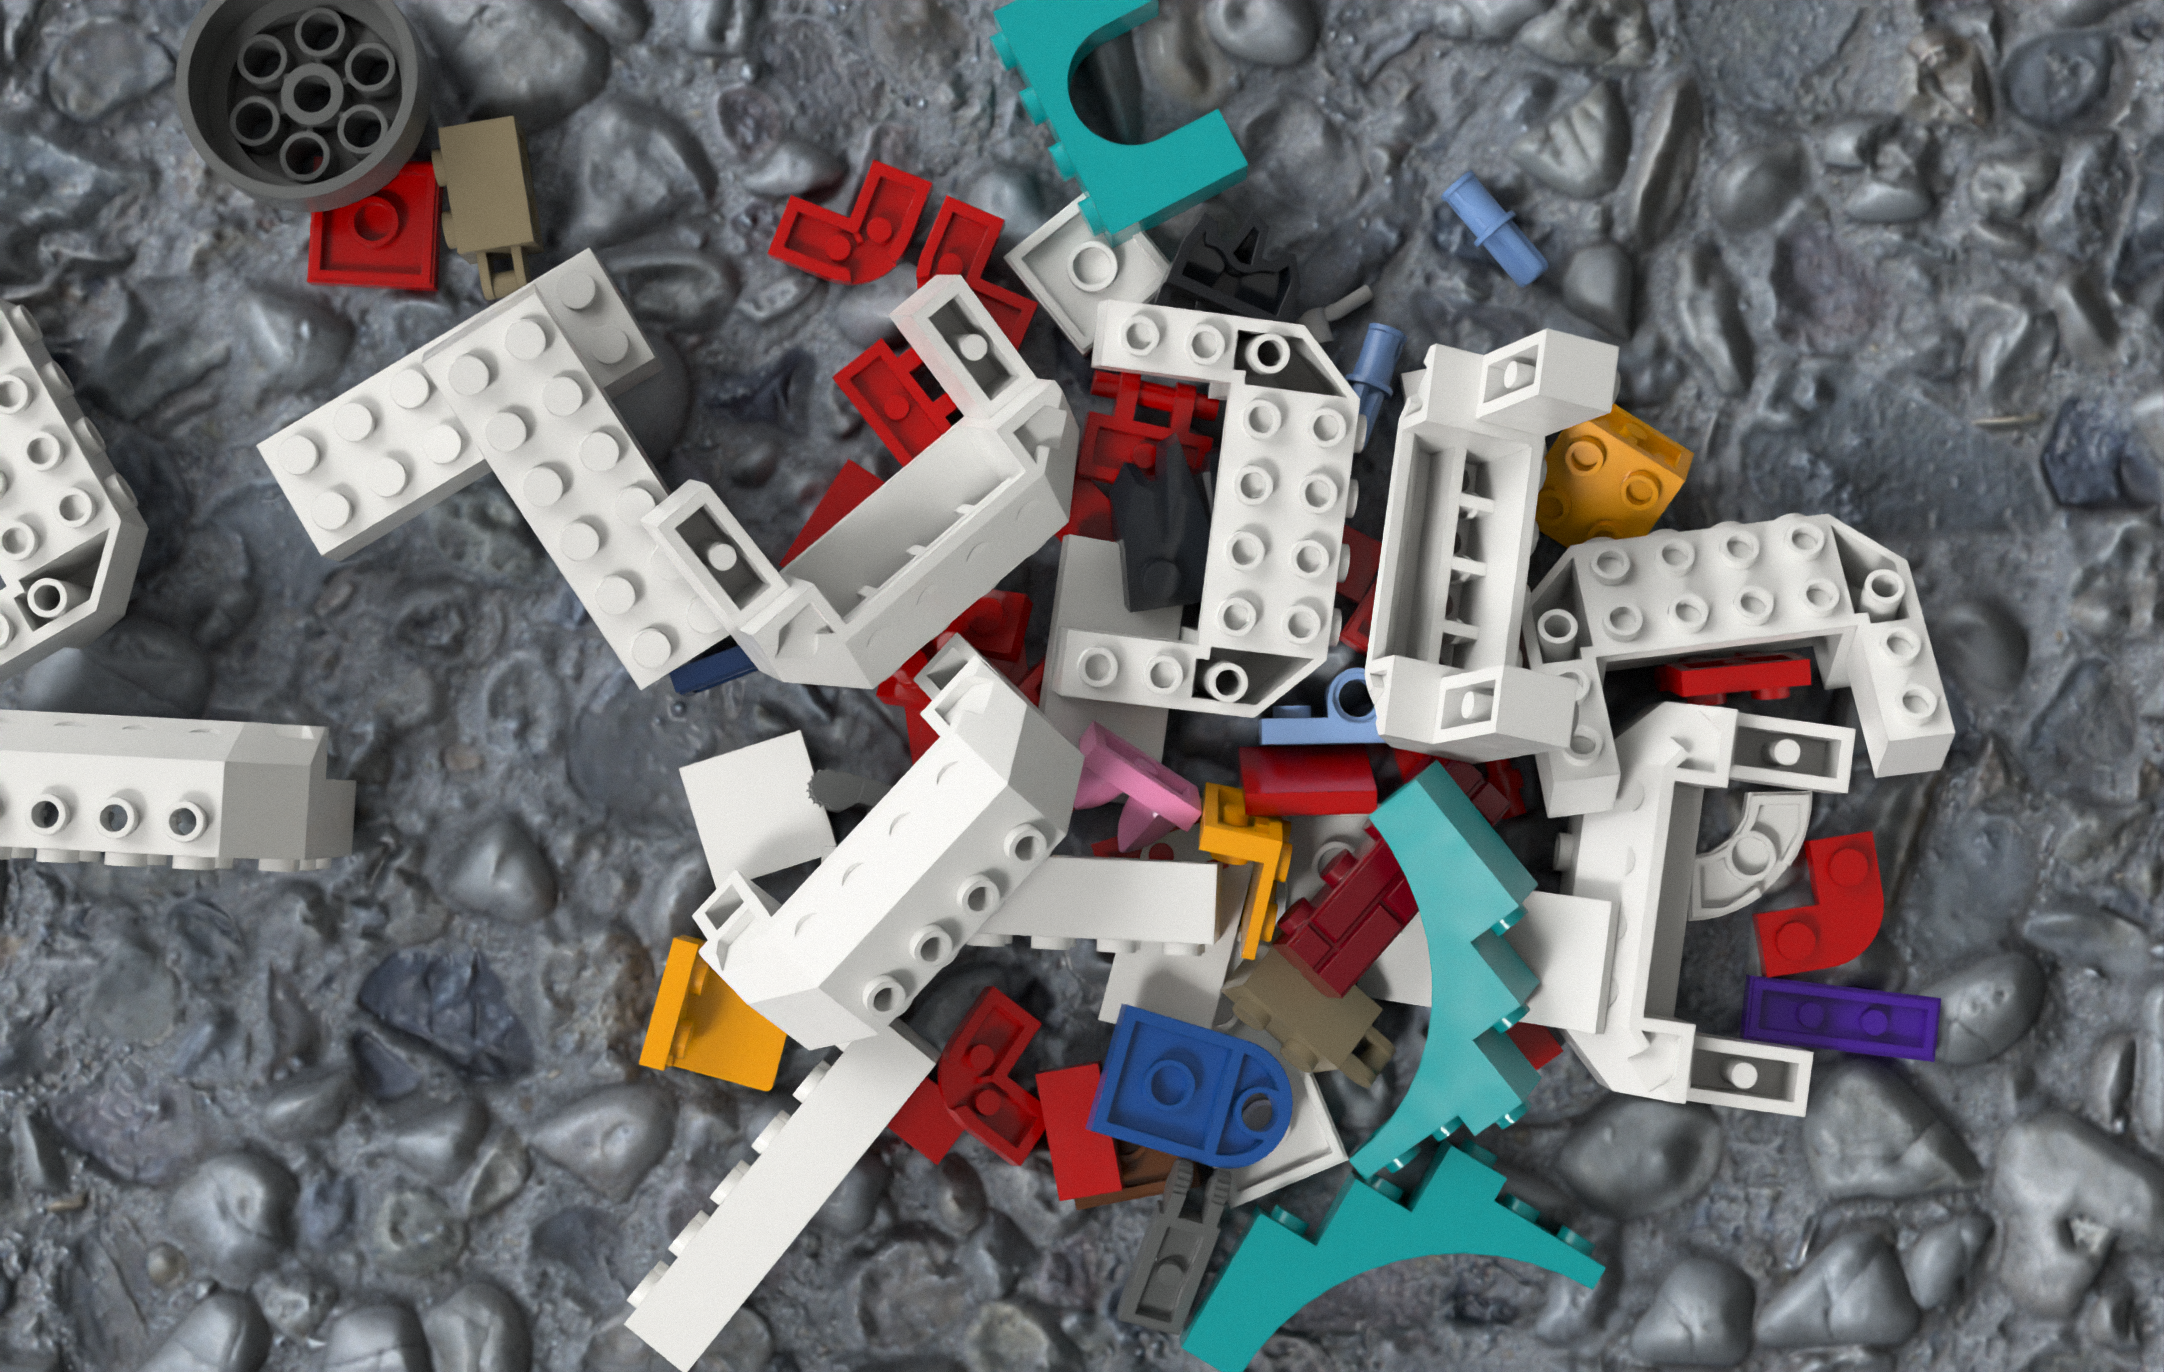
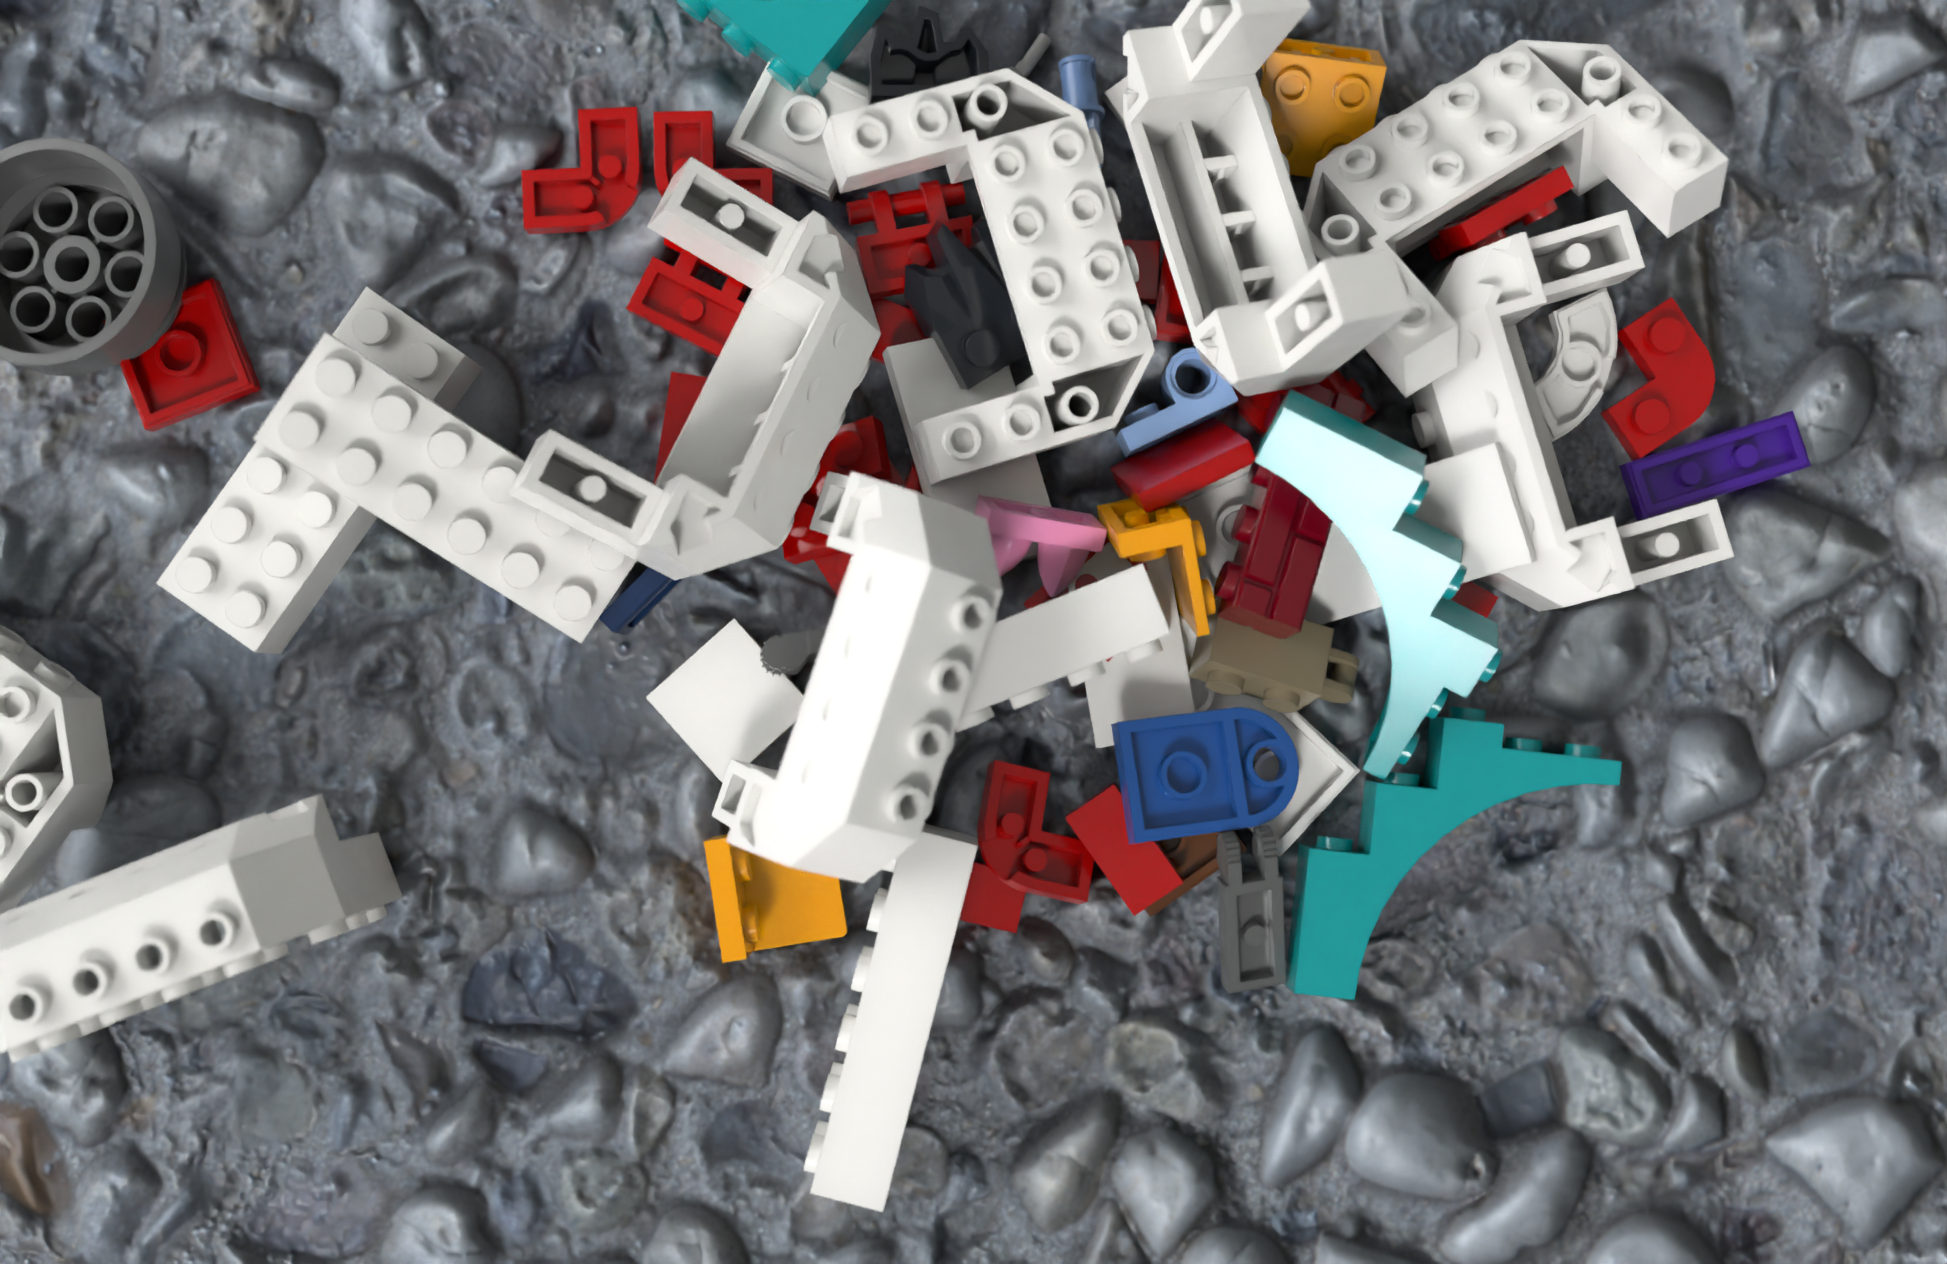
camera: 30 degrees left, 0 degrees up
dark tan brick [432,116,545,301] -> none

